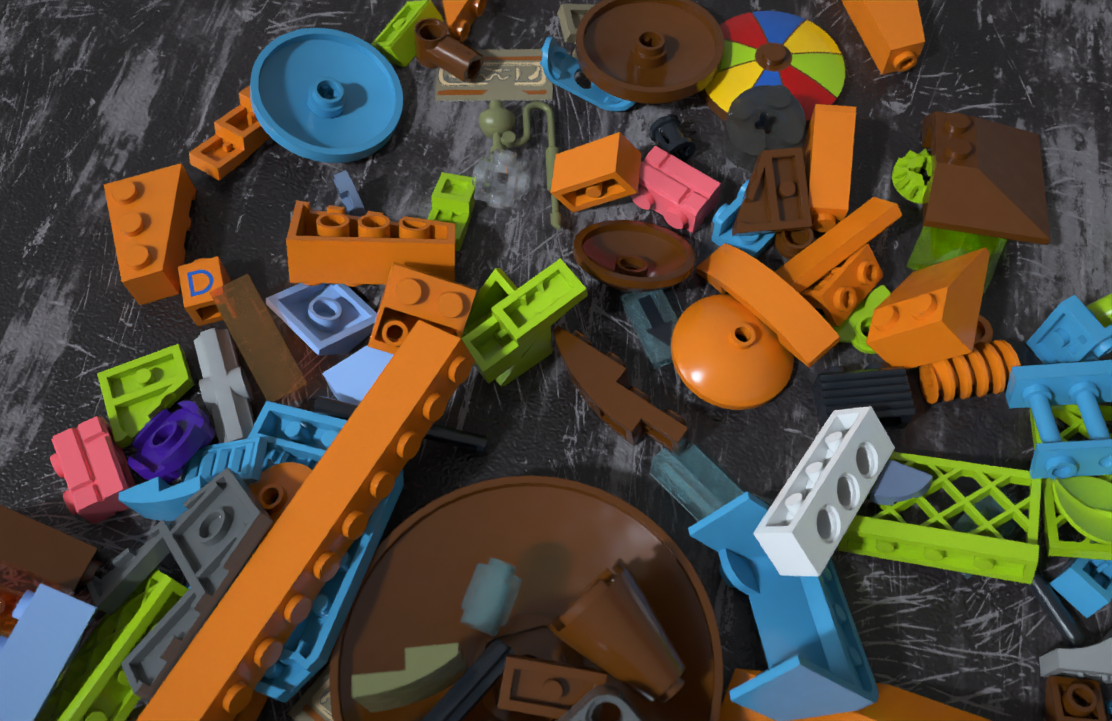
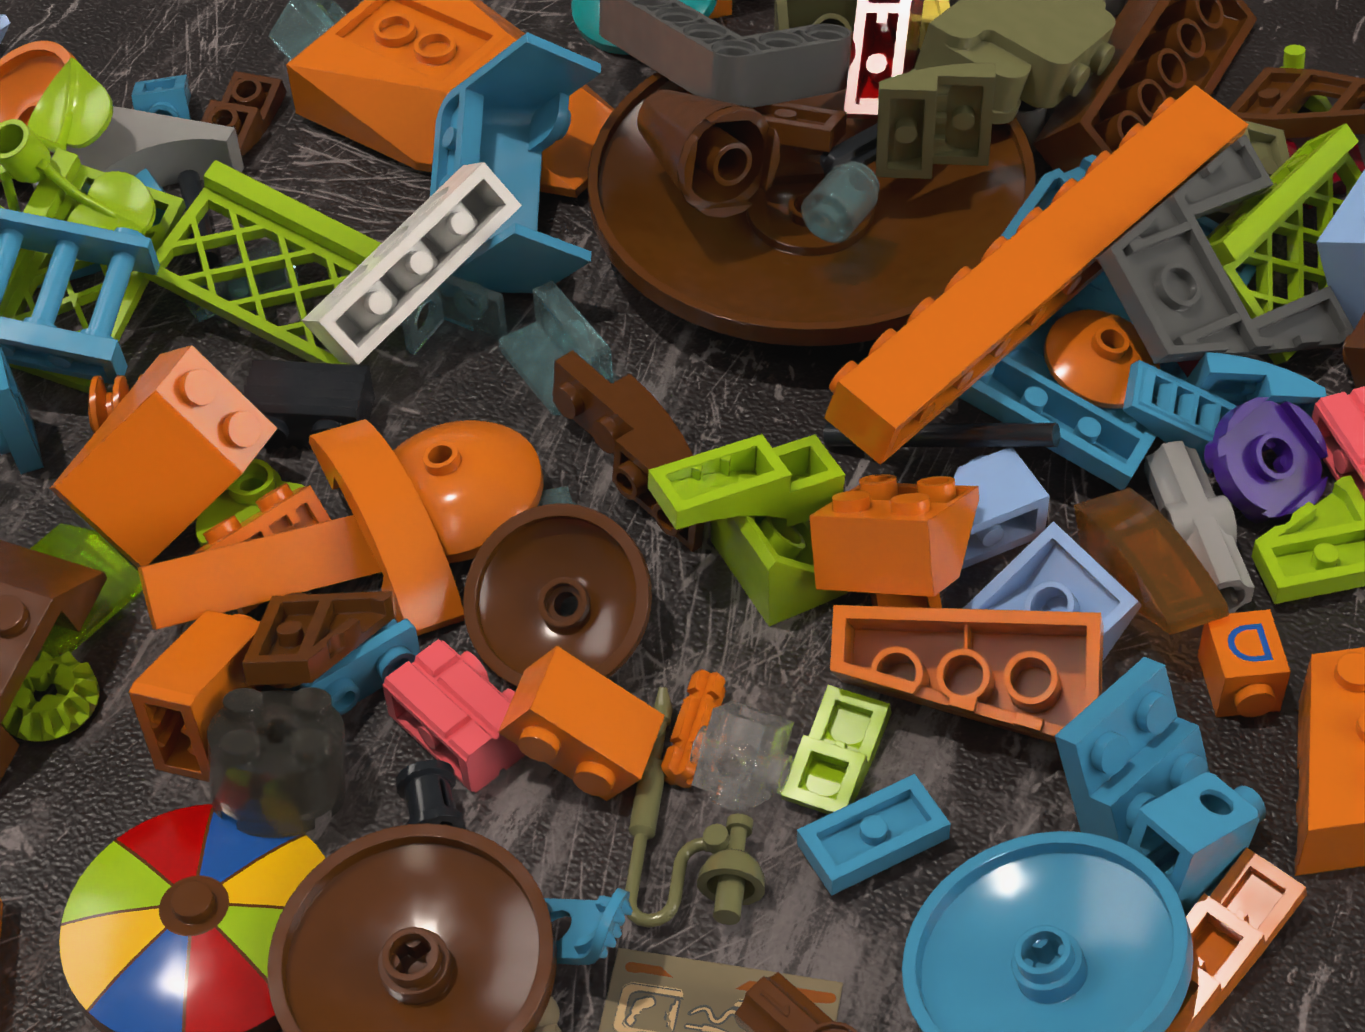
camera: 170 degrees left, 15 degrees down
sand blue tile [333,170,366,217] -> none
sand blue tile [870,459,933,505] -> none
none -> orange axle [661,669,726,788]
none -> dark azure plate [797,774,951,896]
none -> dark azure plate [1055,657,1210,845]
none -> dark azure torso [1127,772,1266,916]

